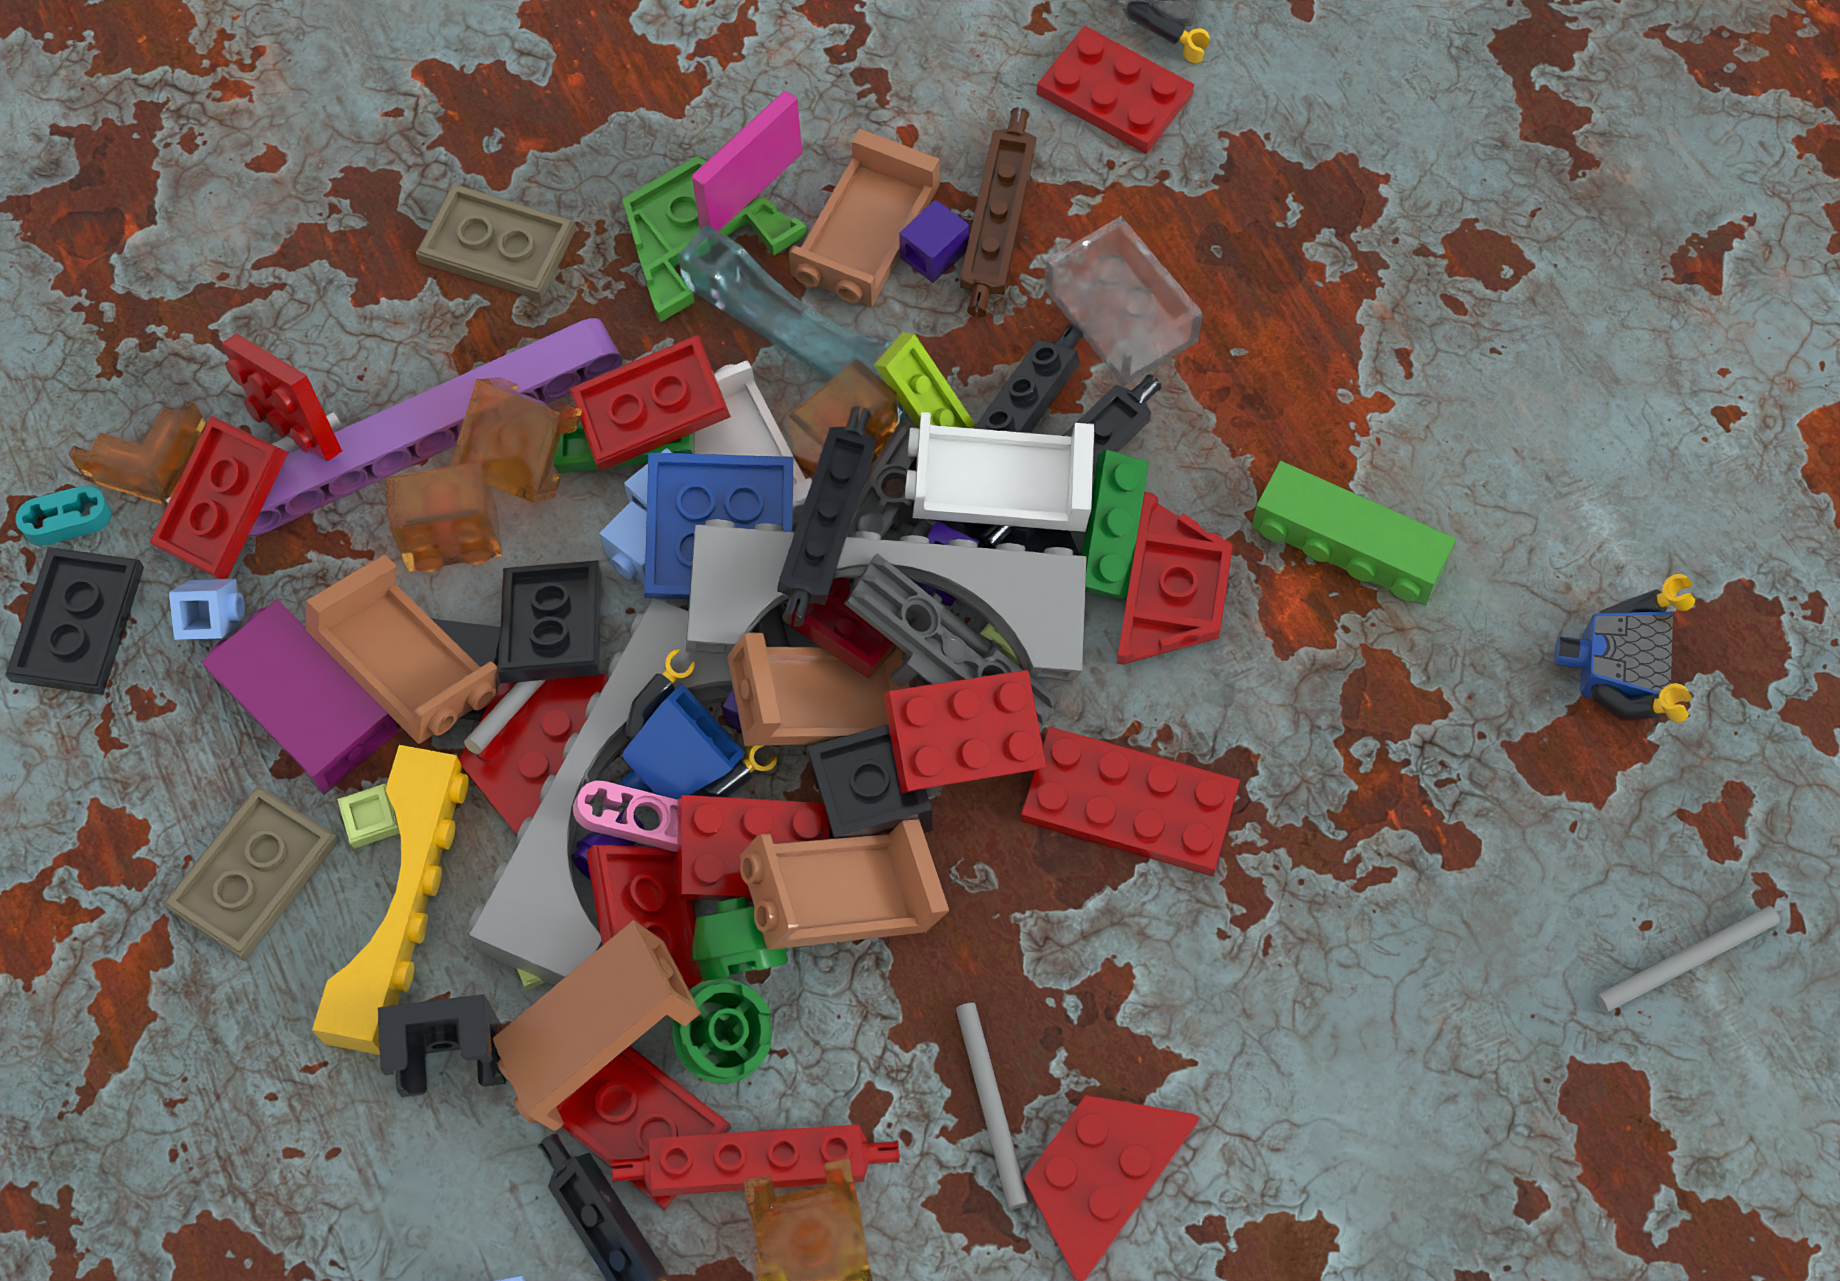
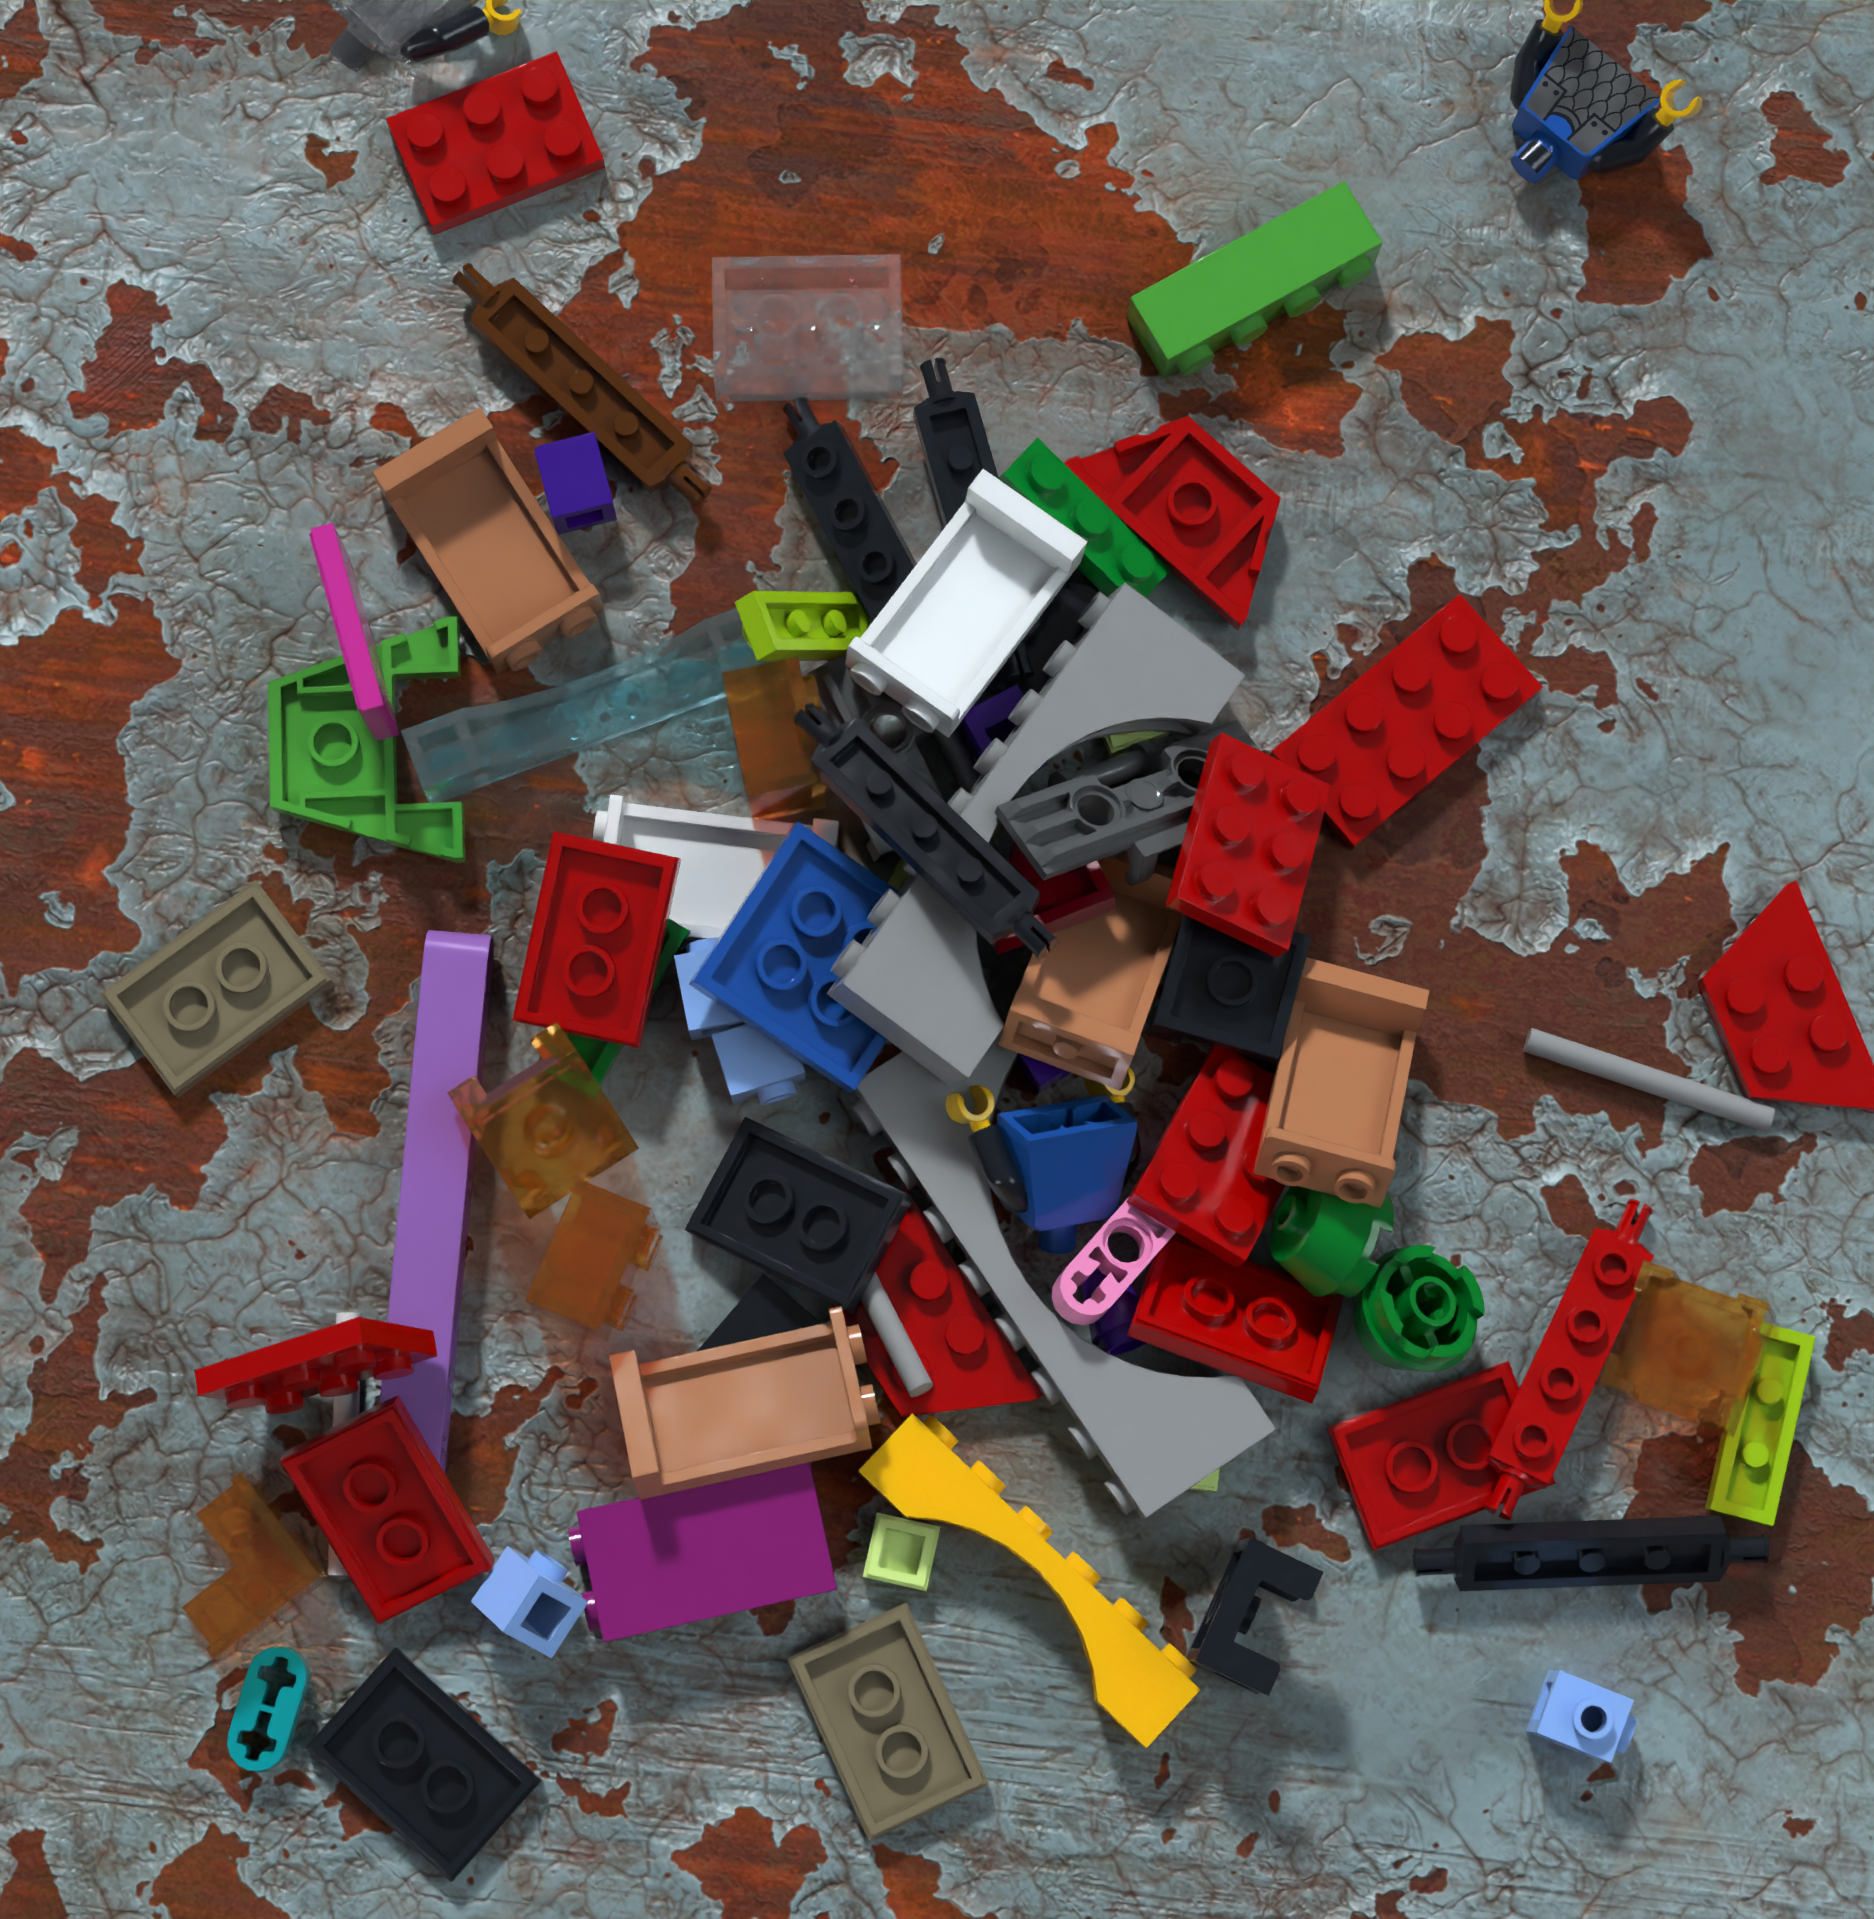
camera: 65 degrees left, 15 degrees up
nougat panel [492,920,700,1131] -> none

